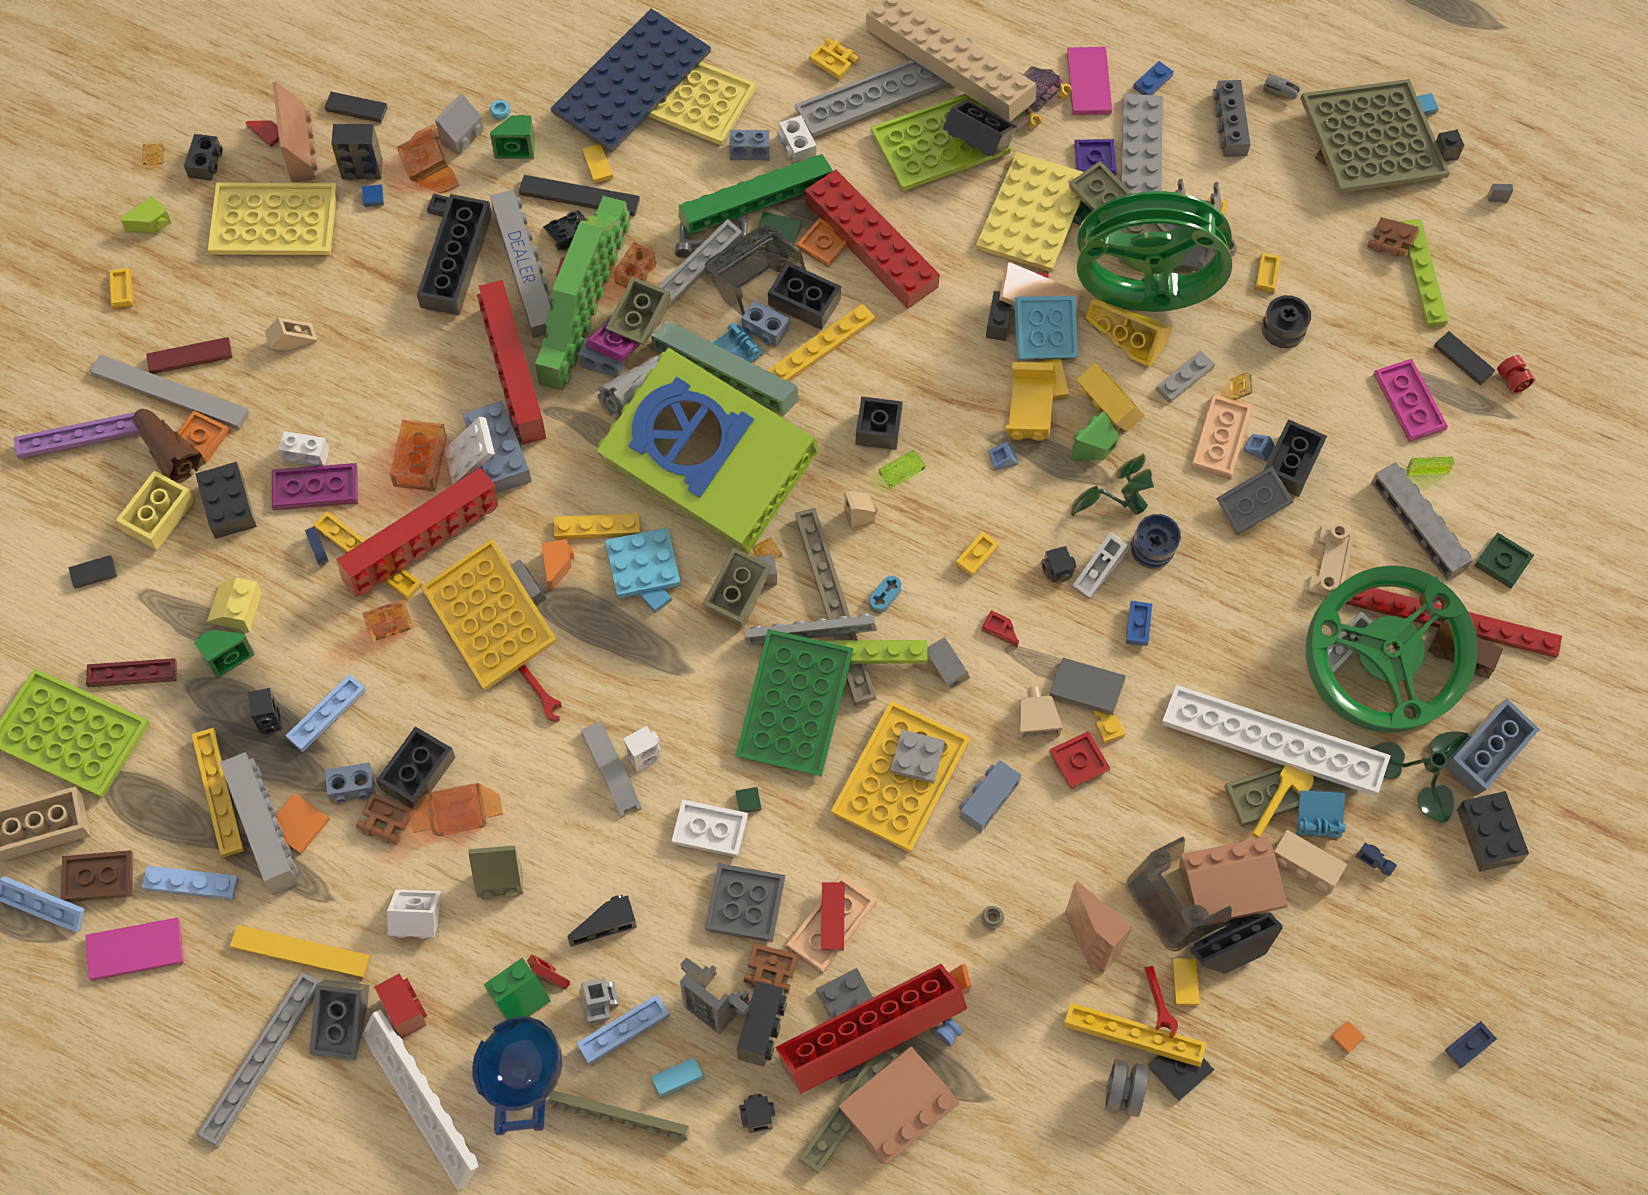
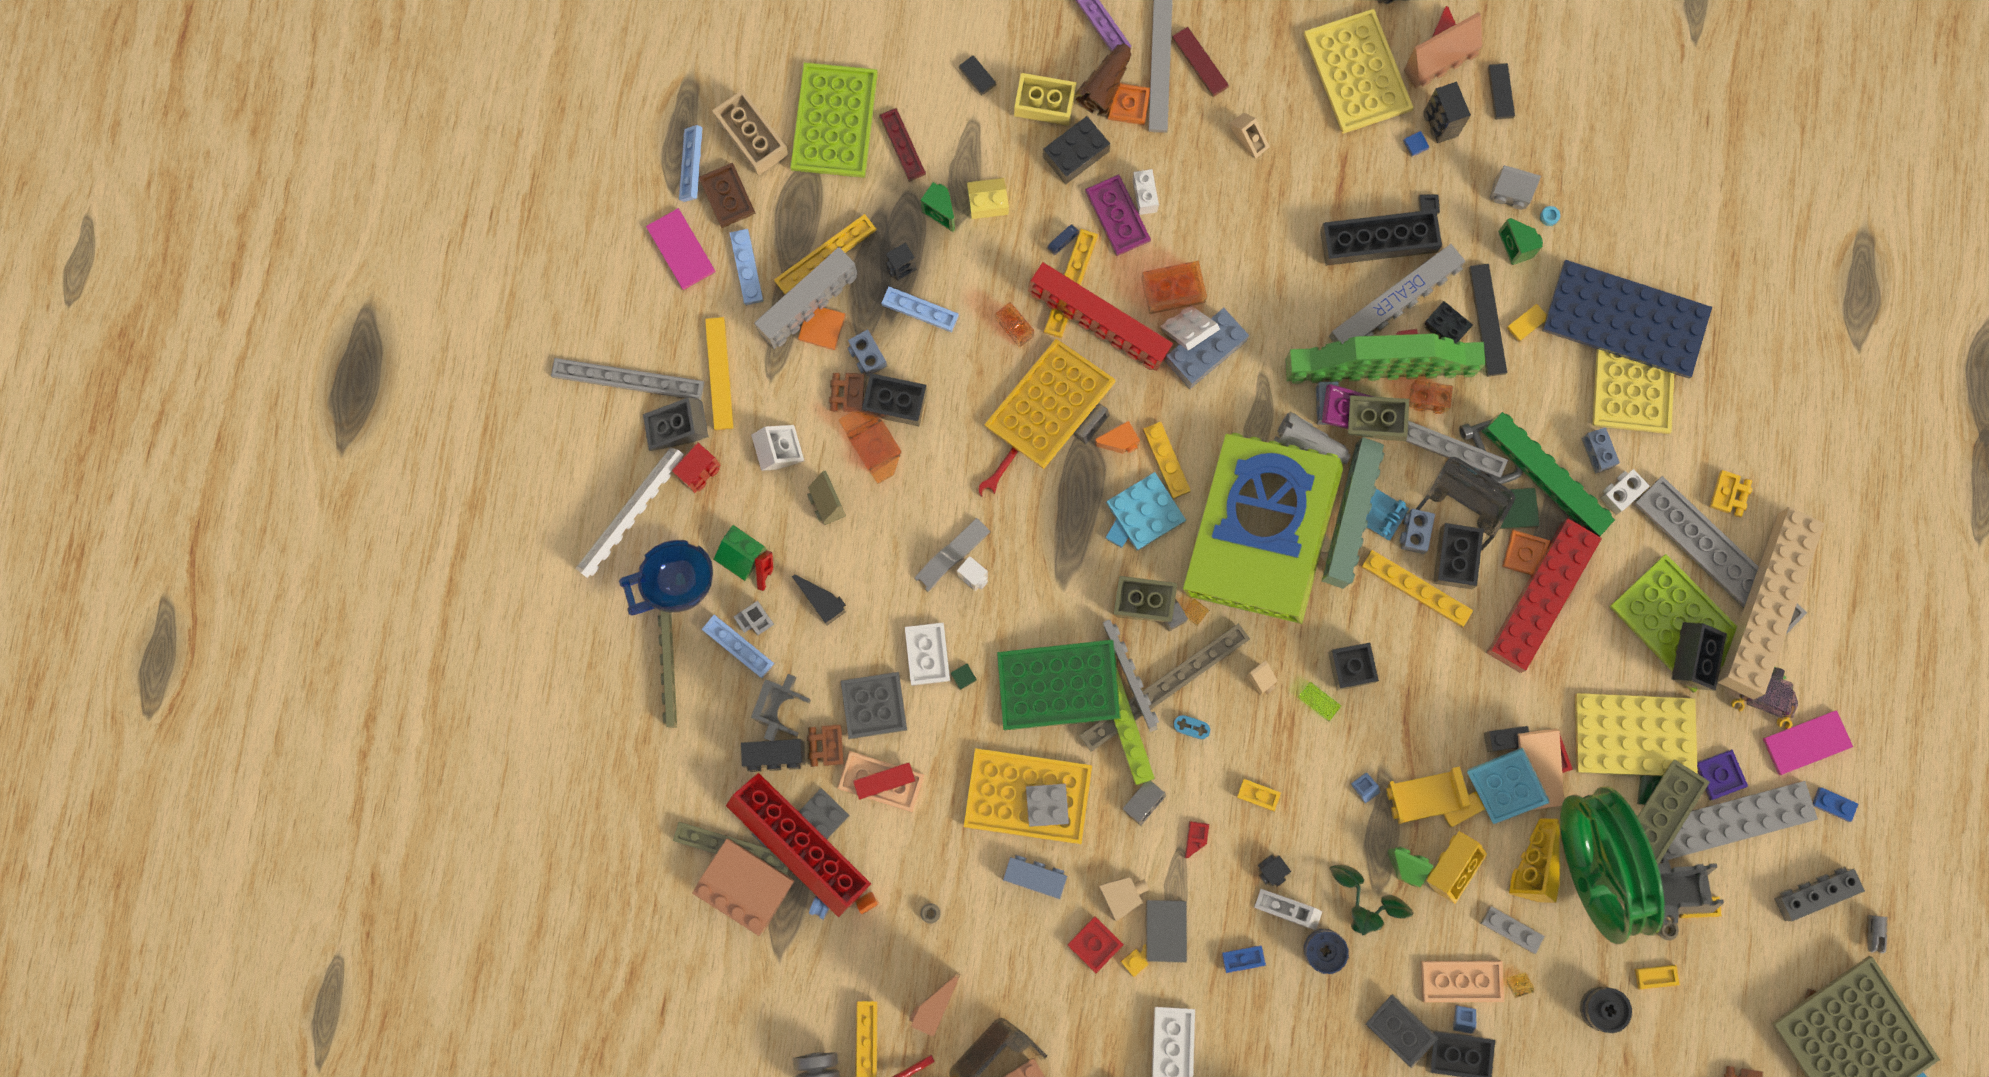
camera: 75 degrees right, 15 degrees up
clear orange piece [397,124,459,194] -> none
red brick [477,280,547,445] -> none
medium azure slope [651,1058,704,1099] -> none
black brick [739,1094,775,1133] -> none

